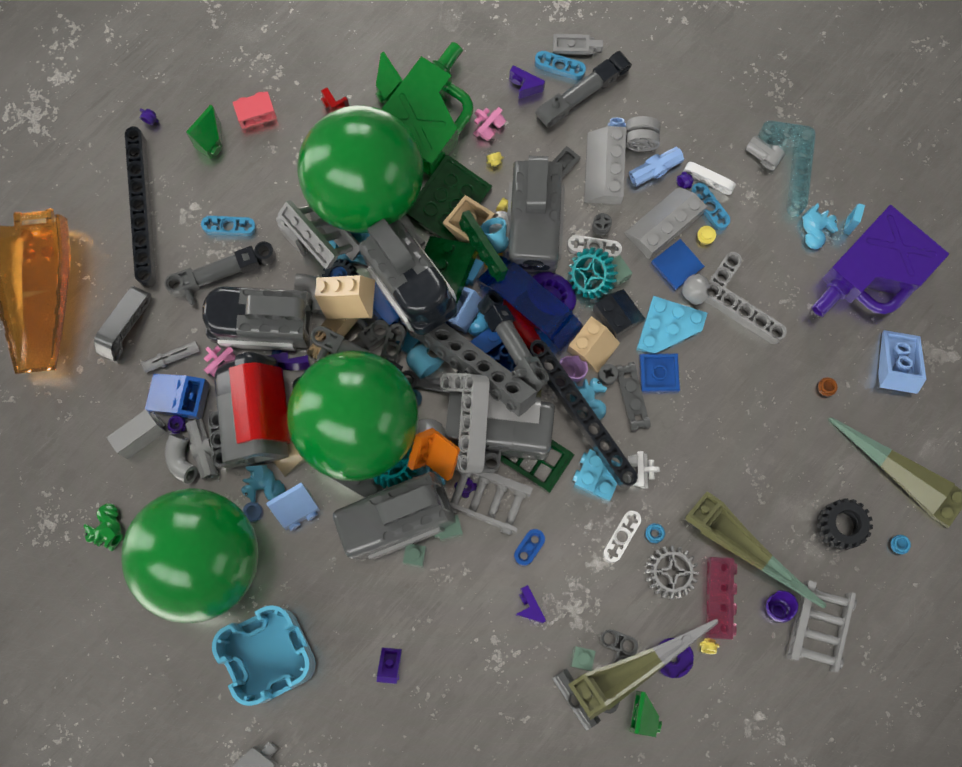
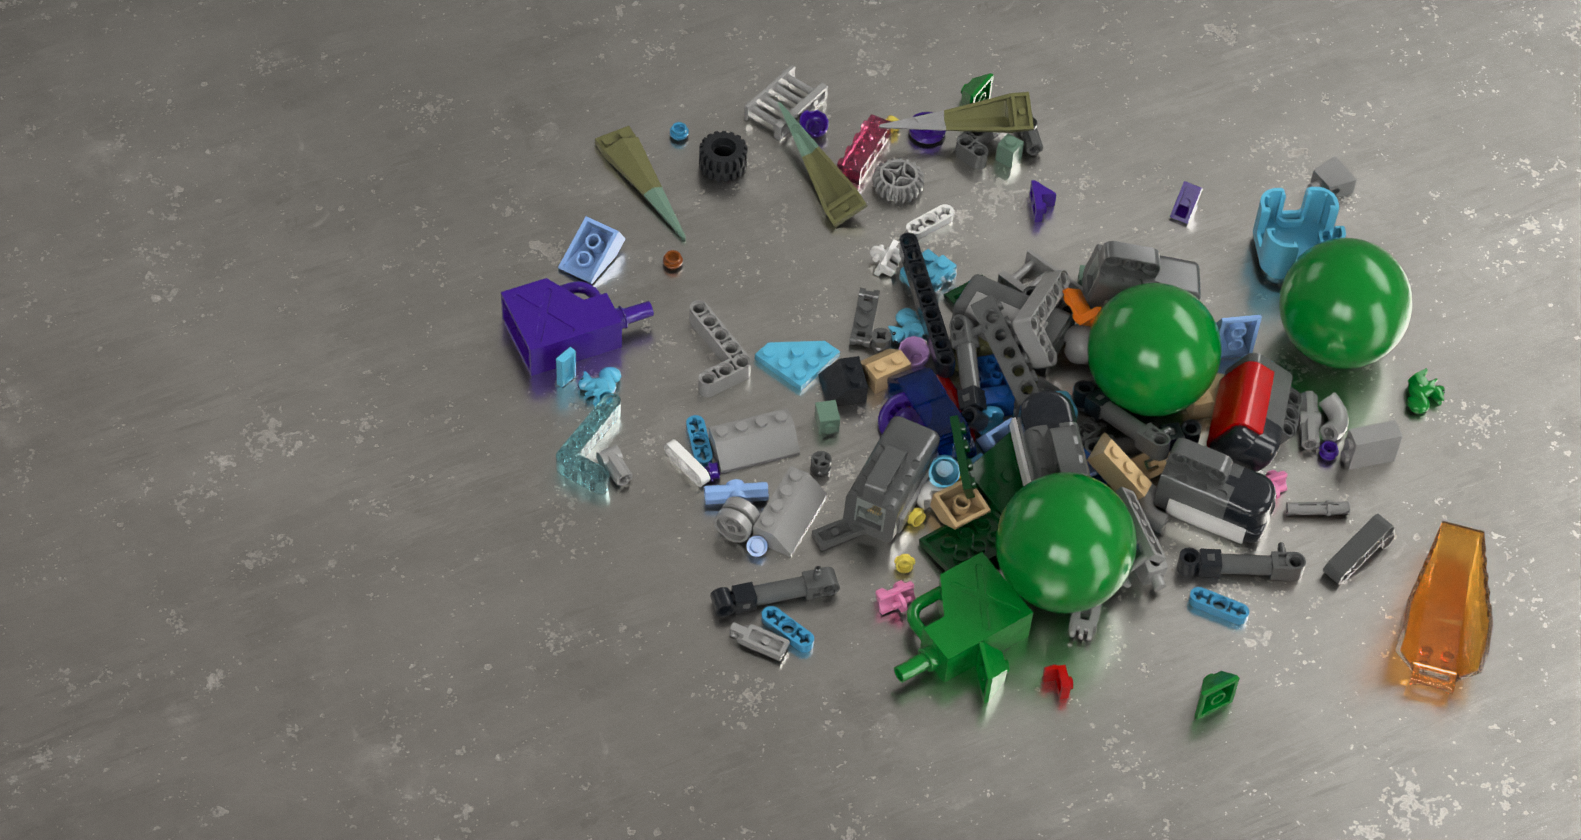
camera: 160 degrees left, 25 degrees down
black beam [125,126,156,288] -> none
dark purple plate [139,109,159,125] -> none
slope [145,373,210,420] -> none
coral brick [233,91,277,129] -> none
medium blue tile [243,502,263,522] -> none
dark purple slope [509,65,545,99] -> none
blue plate [514,529,545,566] -> none
white beam [567,235,622,258] -> none
teal gear [568,247,618,299] -> none
blue tile [639,353,680,393] -> none
dark azure plate [645,523,665,543] -> none
blue tile [651,239,705,290] -> none
light grey hair [682,274,710,305] -> none
light yellow plate [697,226,716,244] -> none

